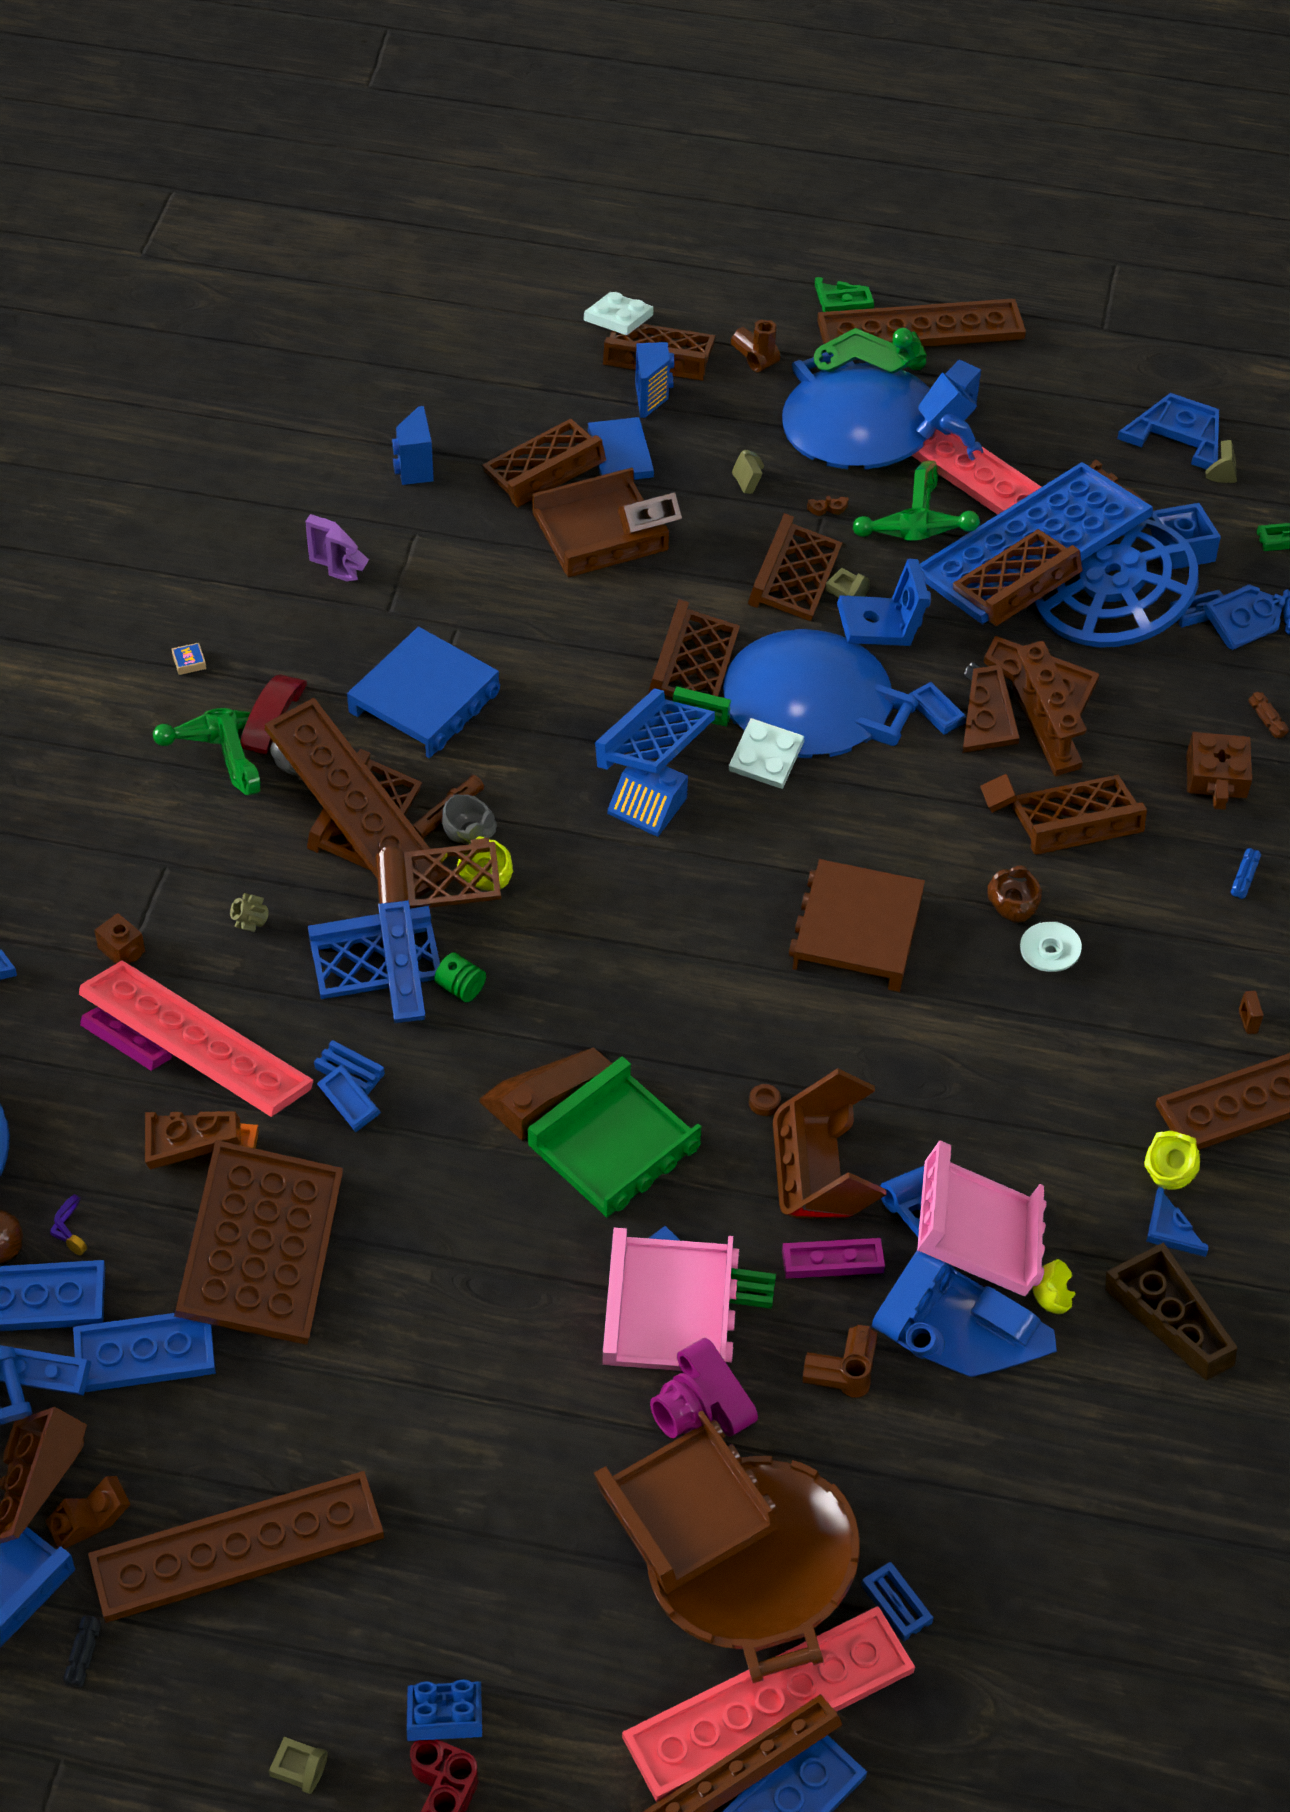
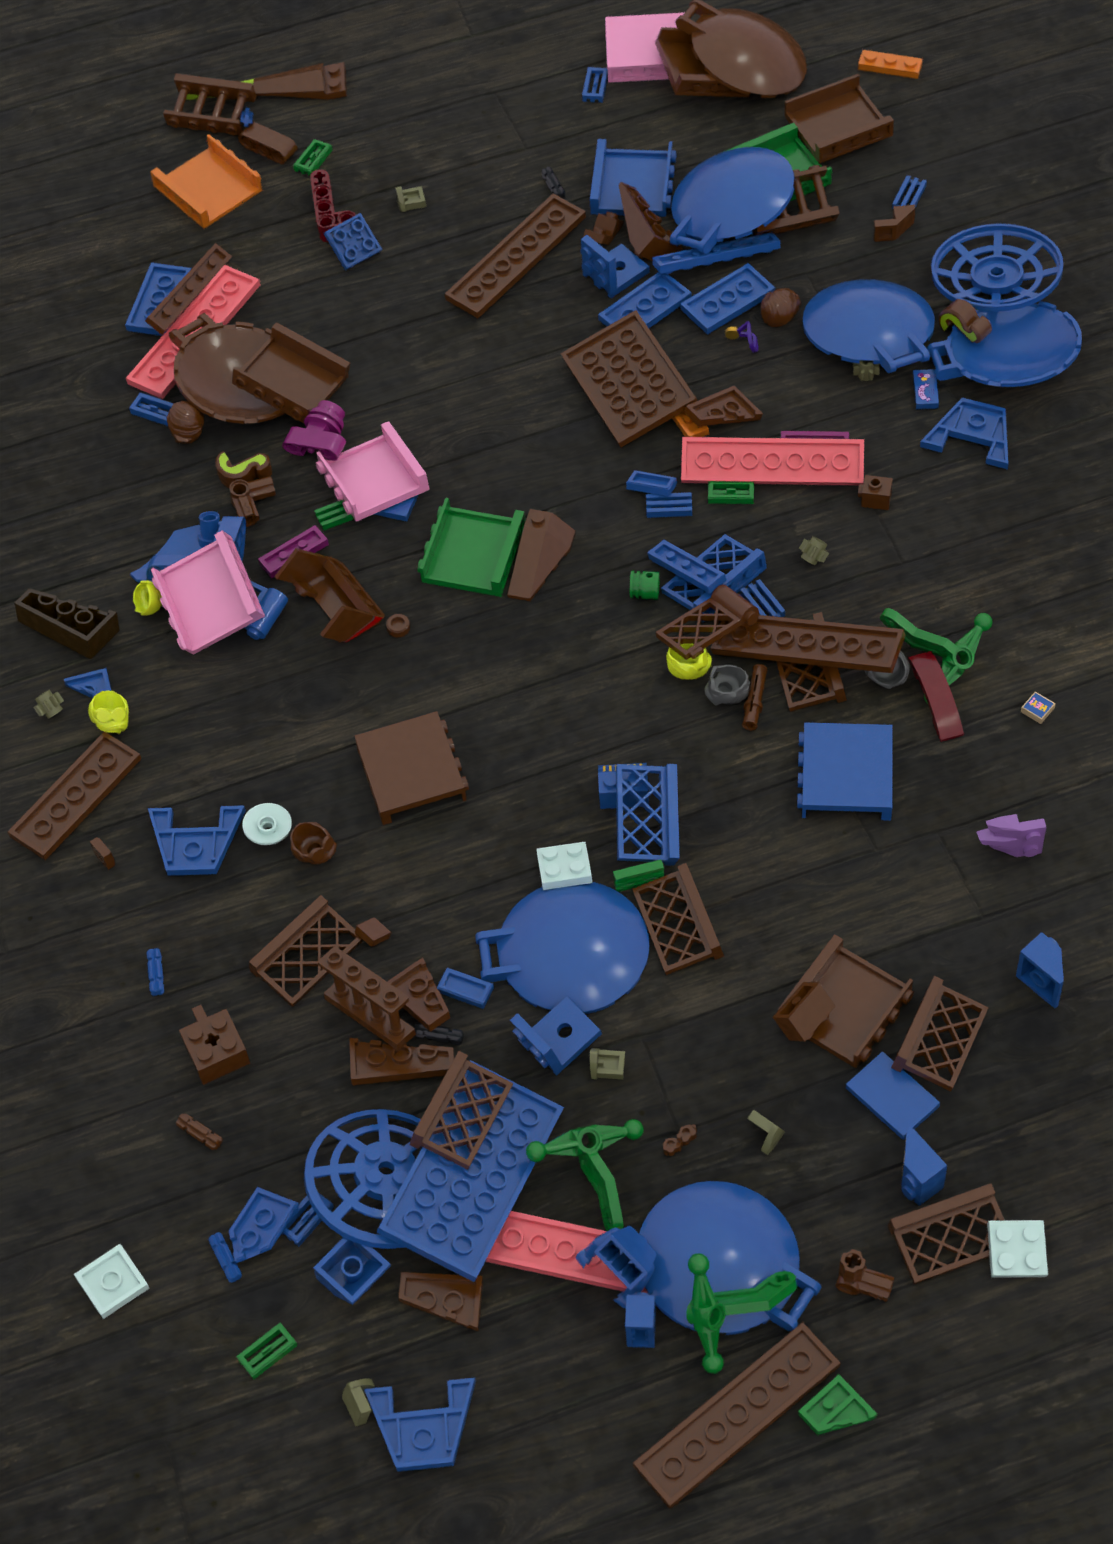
camera: 155 degrees right, 5 degrees up
reddish brown fence [748,513,843,621] -> none
none -> olive gear [33,689,64,719]
none -> blue wing [148,806,246,875]
none -> reddish brown hair [166,400,205,444]
none -> reddish brown animal [215,451,272,488]
none -> blue bracket [581,235,650,298]
none -> green tile [708,481,754,504]
none -> blue tile [740,579,785,617]

